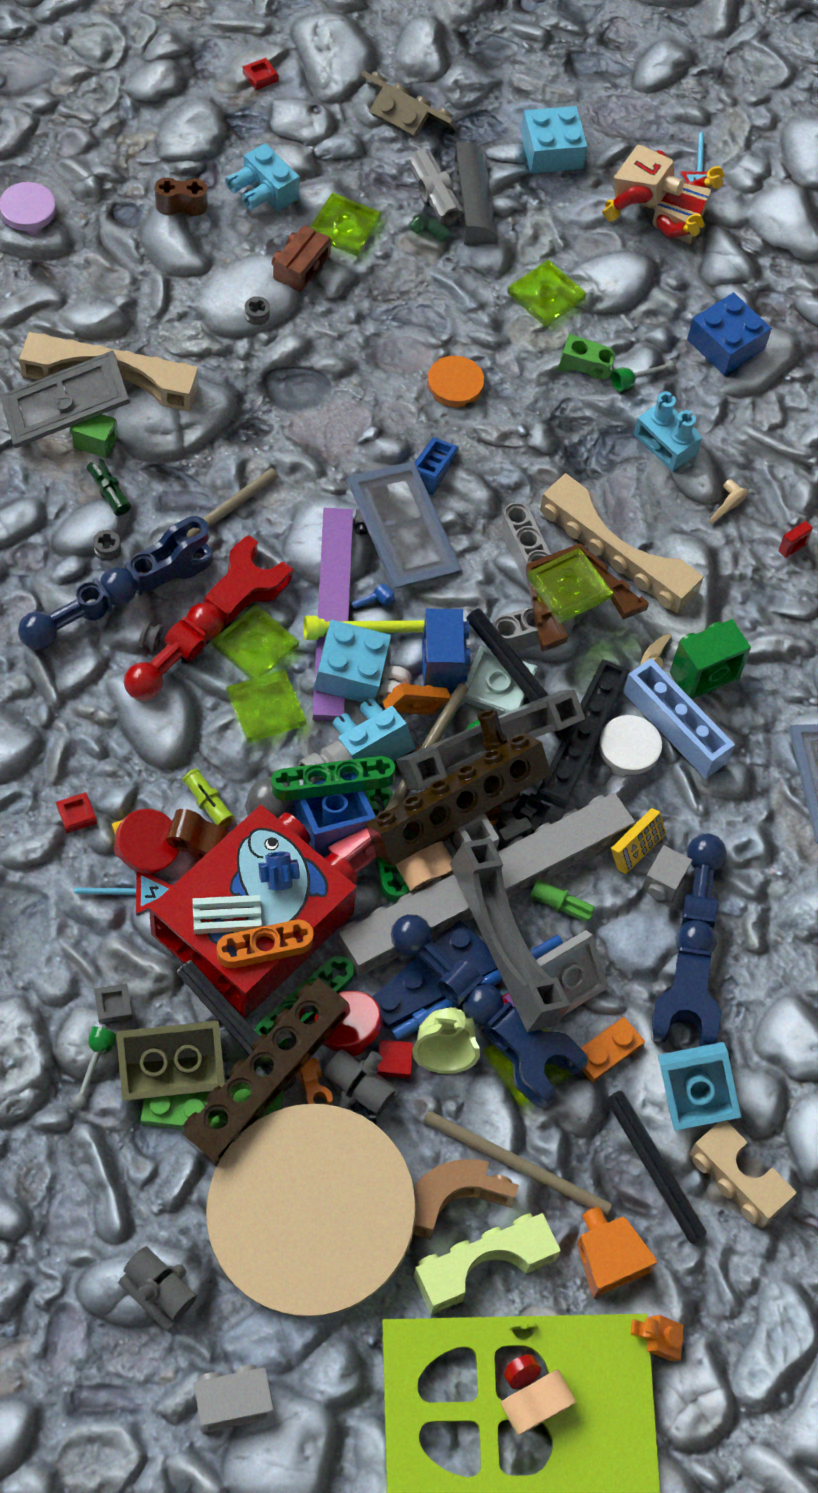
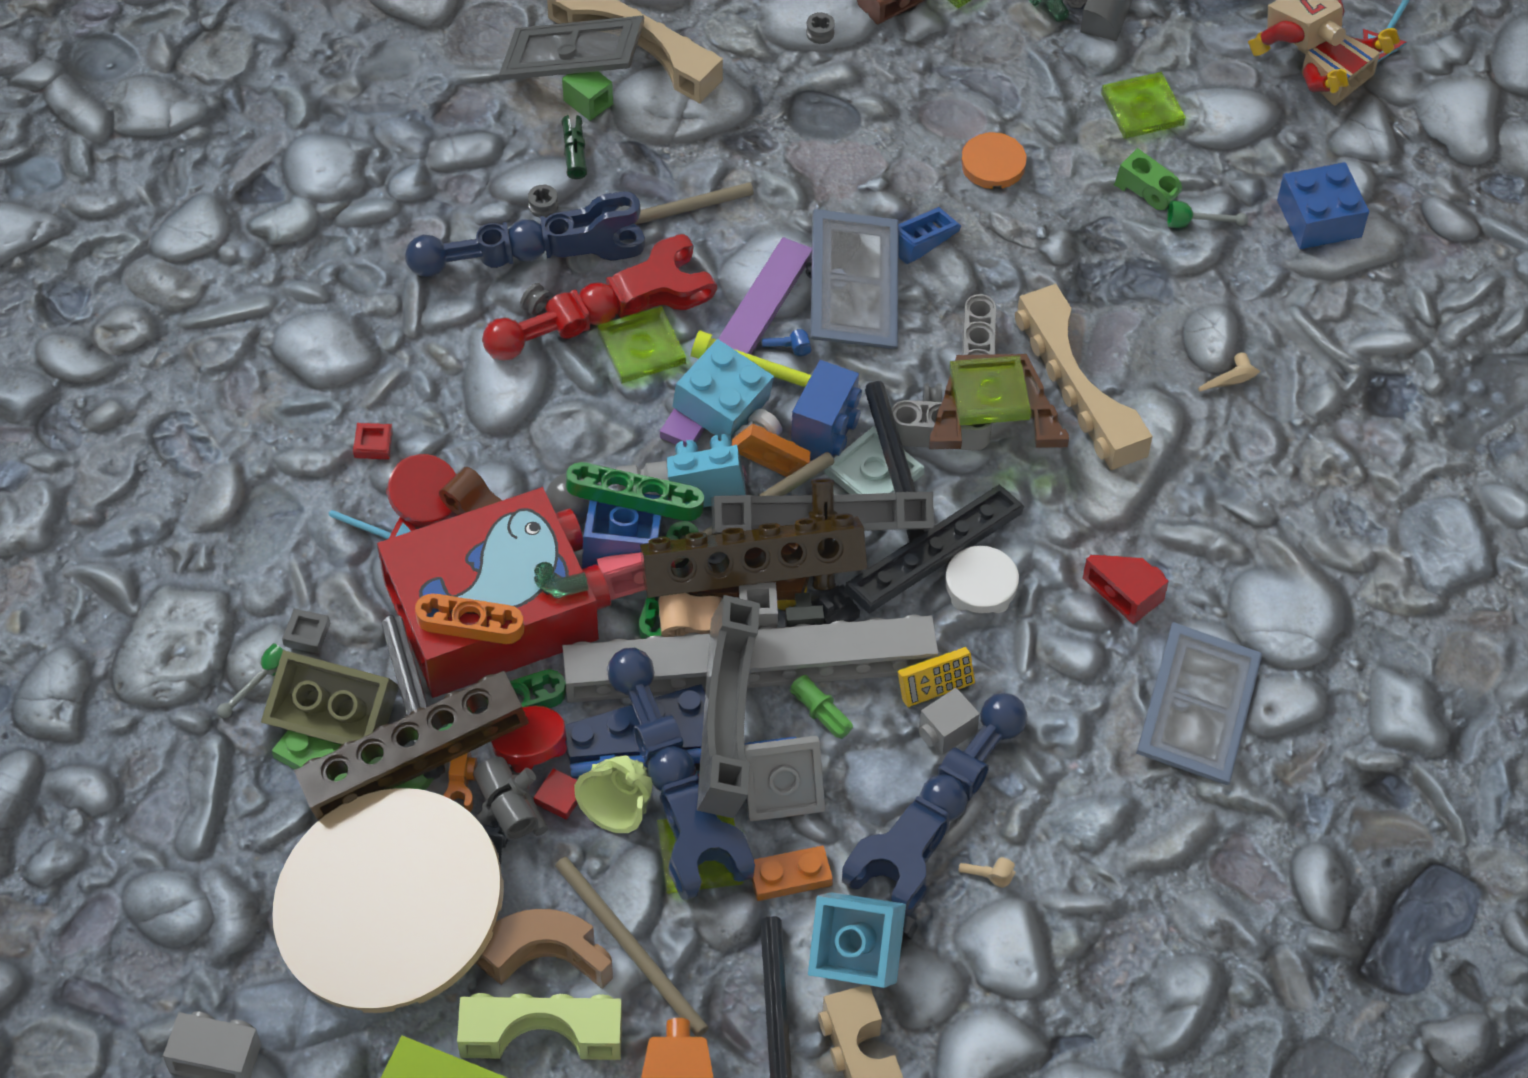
camera: 30 degrees right, 5 degrees down
dark grey pin [118,1246,197,1332] -> none
lime pin [182,768,235,828] -> none
light aqua tile [193,895,262,934] -> none
clear neon green tile [226,669,306,743] -> none
blue gear [258,851,300,890] -> none
light blue brick [623,658,735,779] -> none
medium azure brick [633,391,702,472] -> none
tan bar [641,633,672,668] -> none
green brick [670,619,751,699] -> none
red tile [778,521,813,558] -> none
none -> clear green arm [534,562,589,597]
none -> dark grey bush [923,383,942,402]
none -> tan hand [959,857,1016,888]
none -> red slope [1082,555,1169,625]

